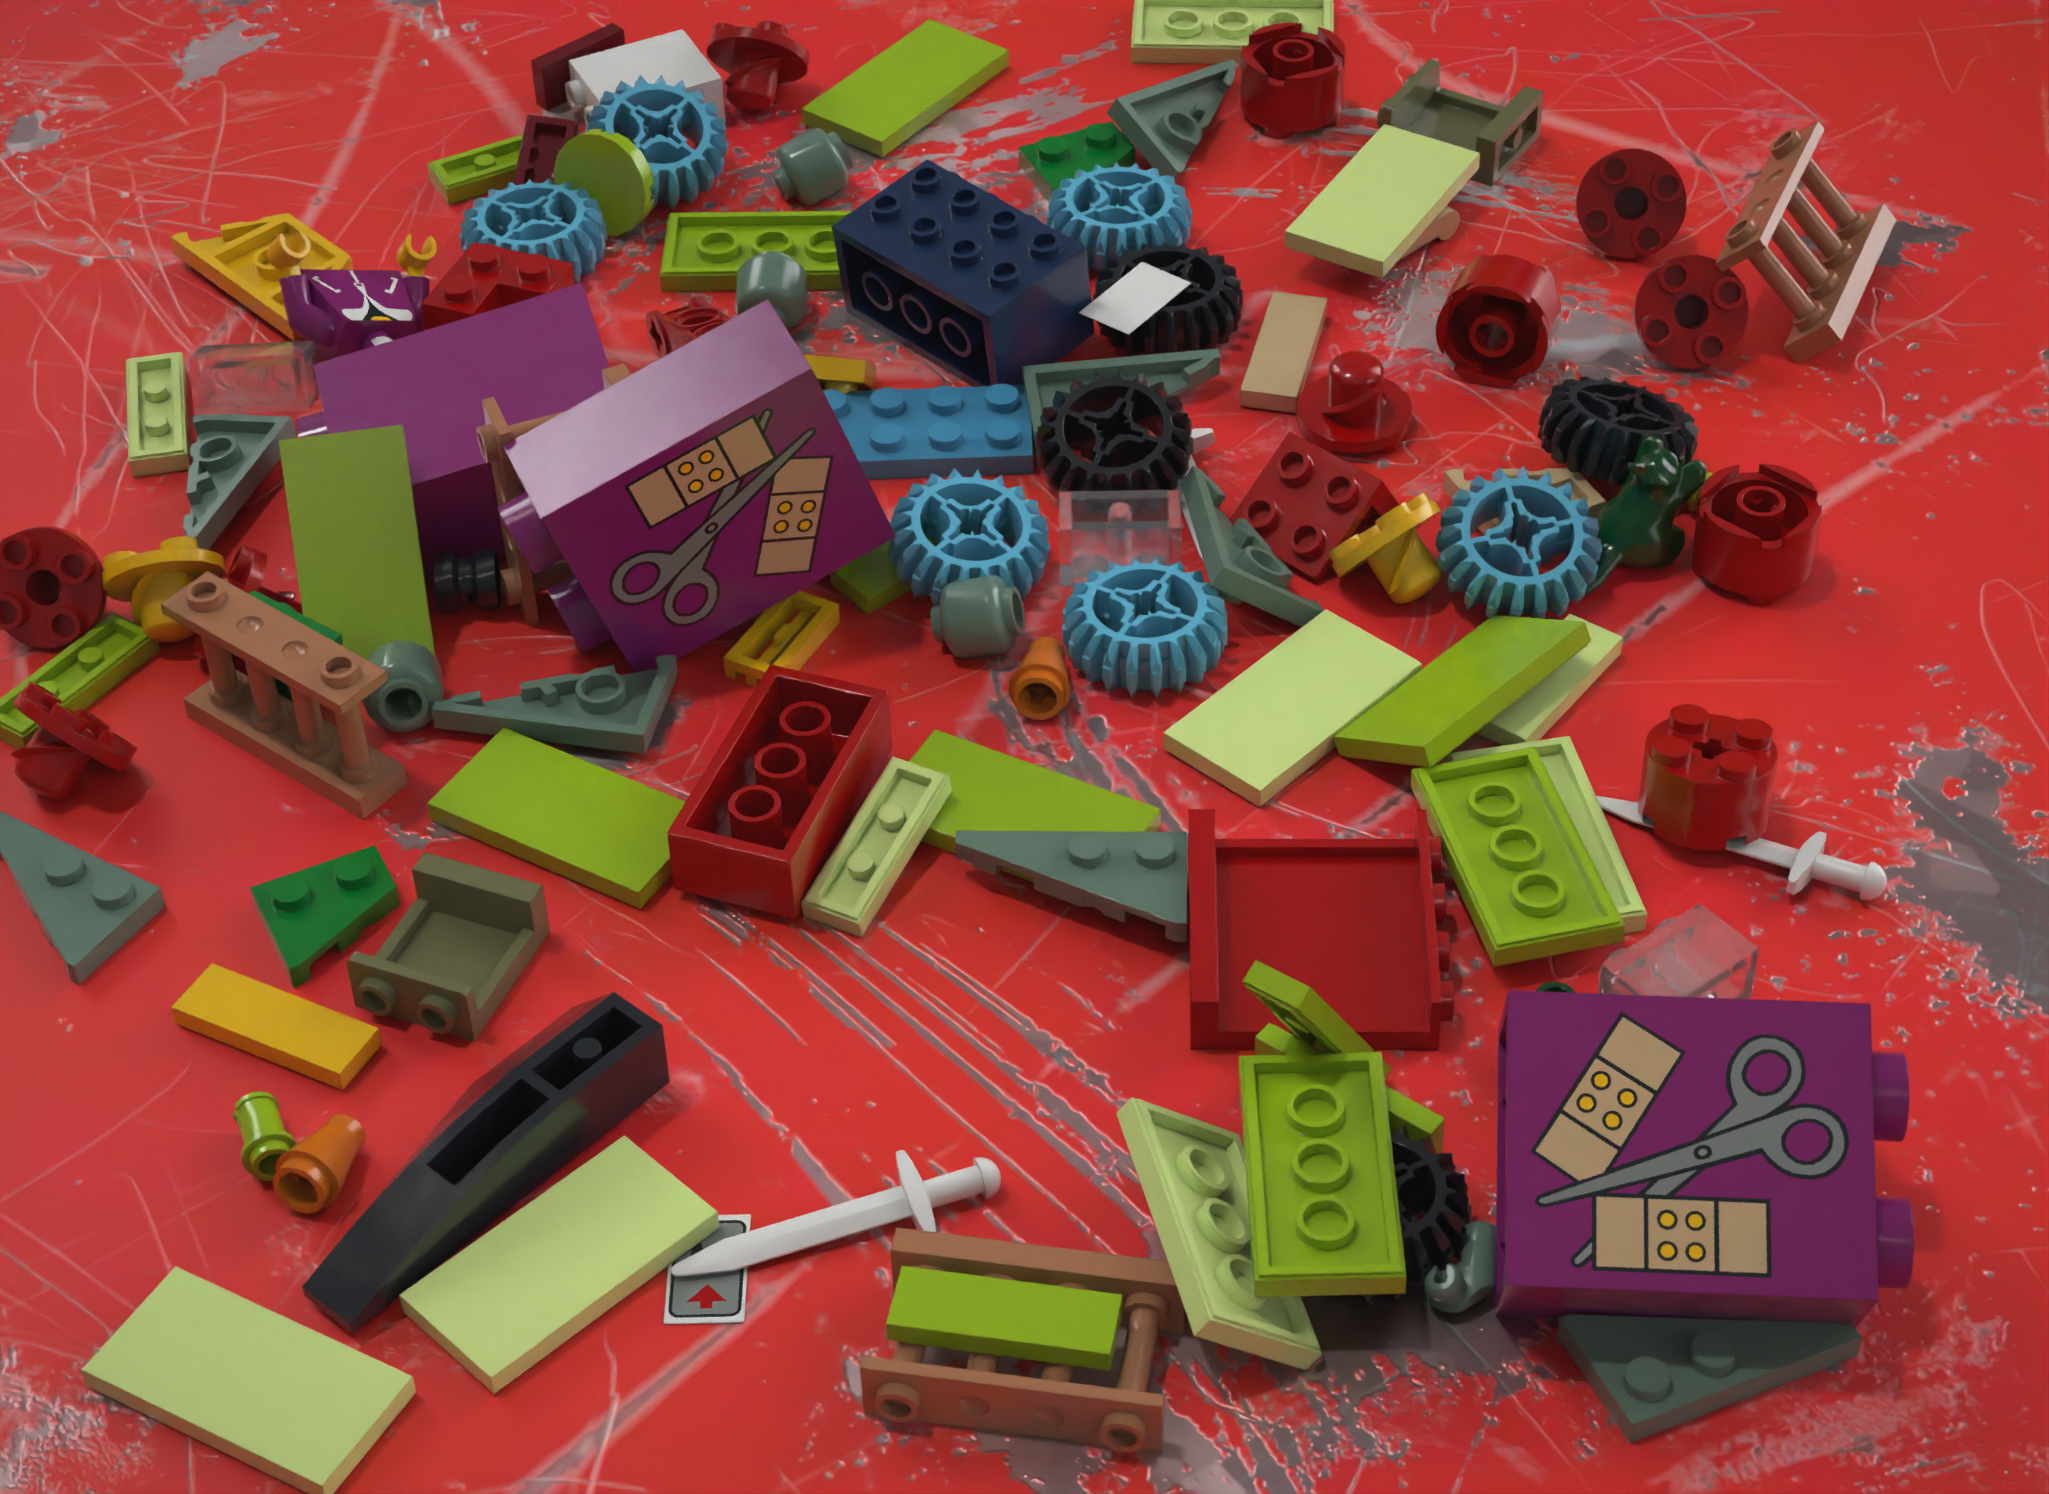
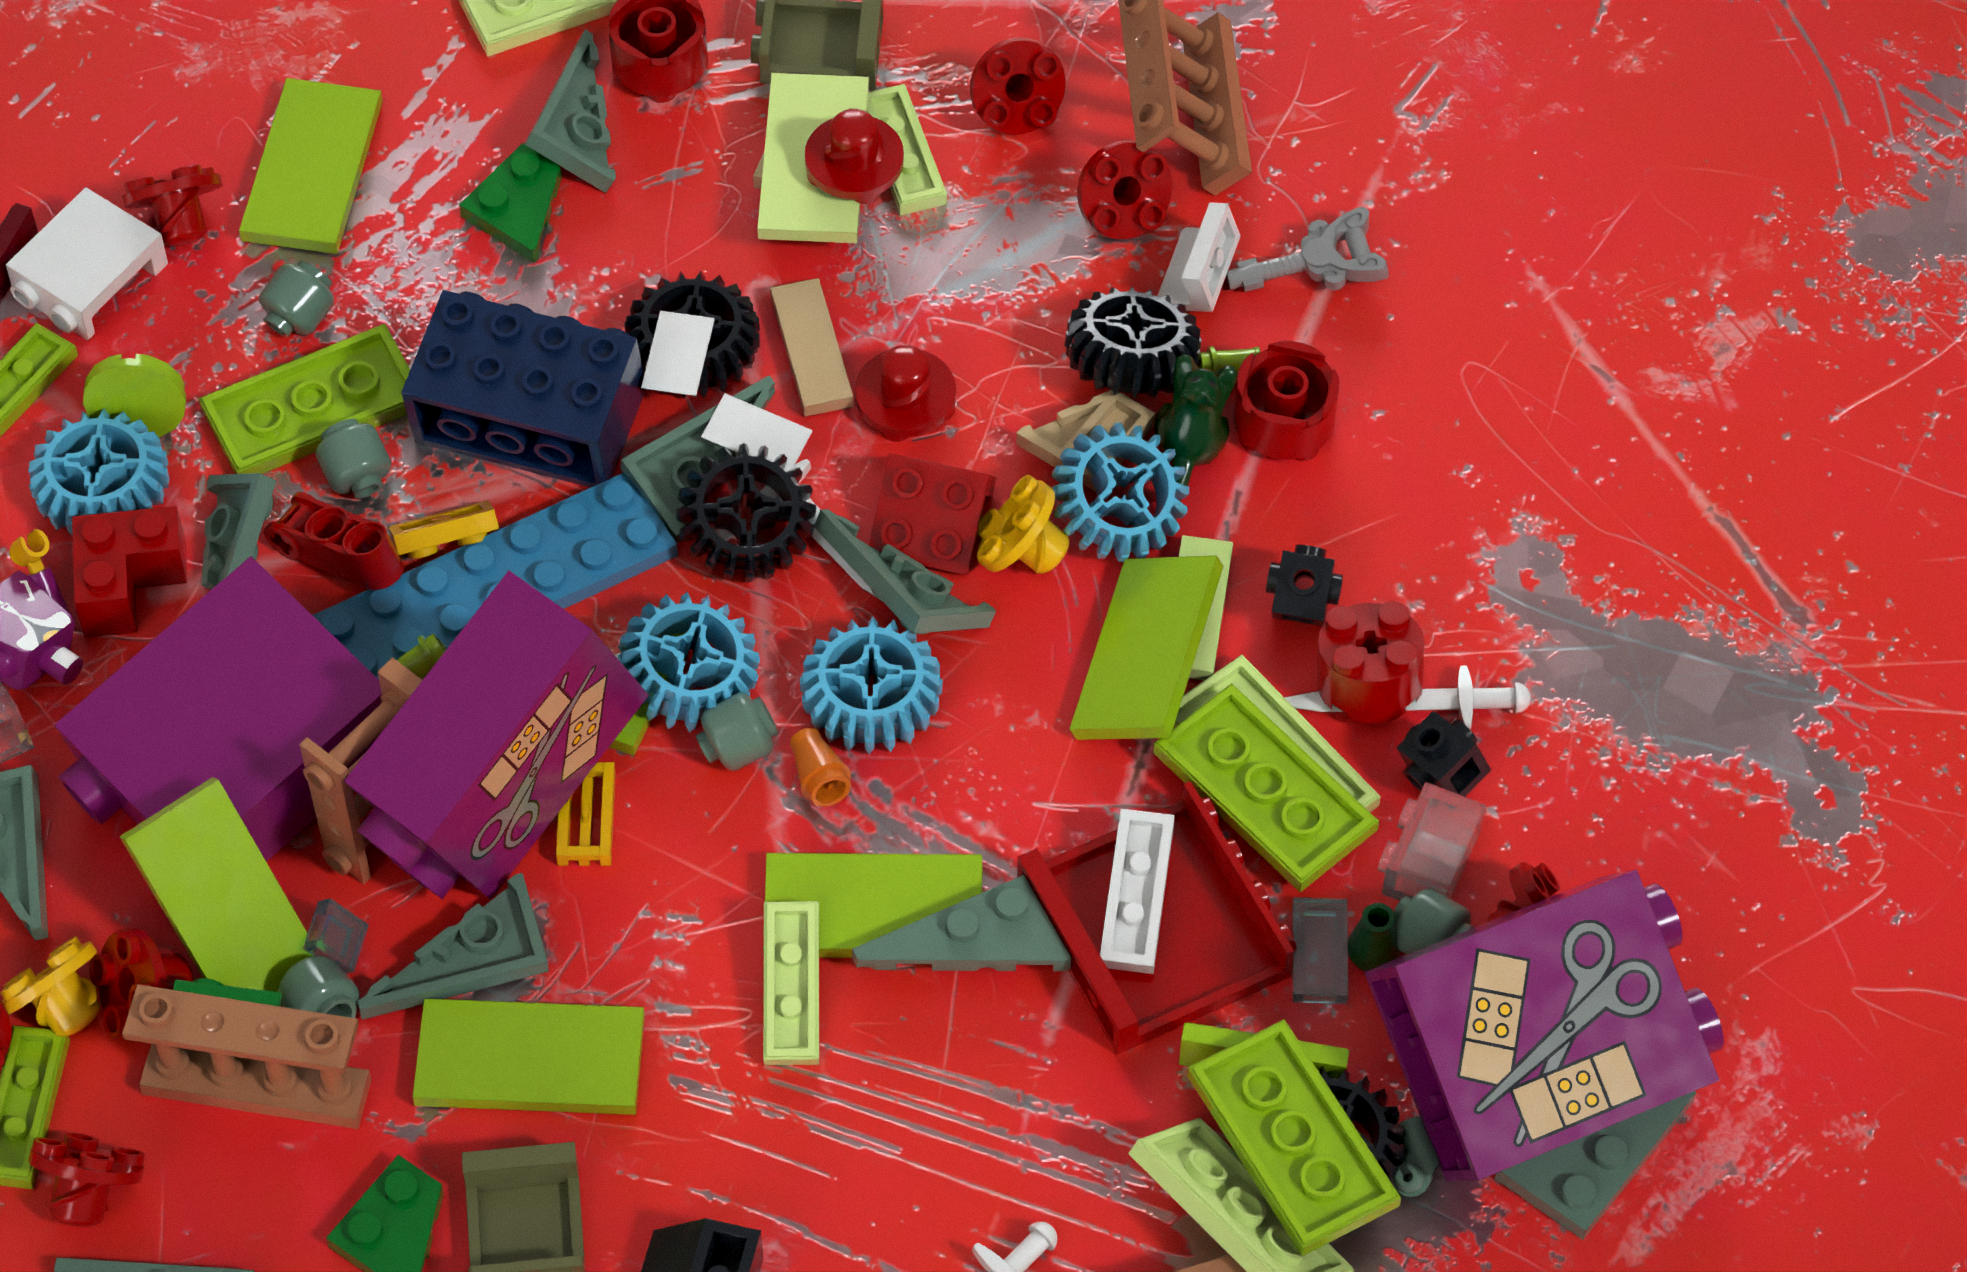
camera: 30 degrees left, 15 degrees up
black wheel [433,549,502,613] -> none
dark red plate [513,115,580,185] -> none
medium azure gear [585,74,728,211] -> none
red brick [667,664,892,919] -> none
medium azure gear [1046,163,1192,272] -> none
clear brick [1059,490,1182,586] -> none
yellowish green tile [1163,609,1422,807] -> none
lime tile [1243,960,1392,1081] -> none
red brick [1435,255,1561,387] -> none
none -> sand green wing [202,473,277,590]
none -> clear light blue tile [303,898,369,974]
none -> white sticker [701,393,813,472]
none -> red plate [805,108,904,204]
none -> yellowish green tile [867,84,947,216]
none -> white plate [1100,809,1175,974]
none -> white panel [1157,202,1241,312]
none -> light grey piece [1226,207,1389,292]
none -> black brick [1266,545,1343,626]
none -> clear light blue tile [1292,897,1348,1004]
none -> black brick [1396,711,1491,807]

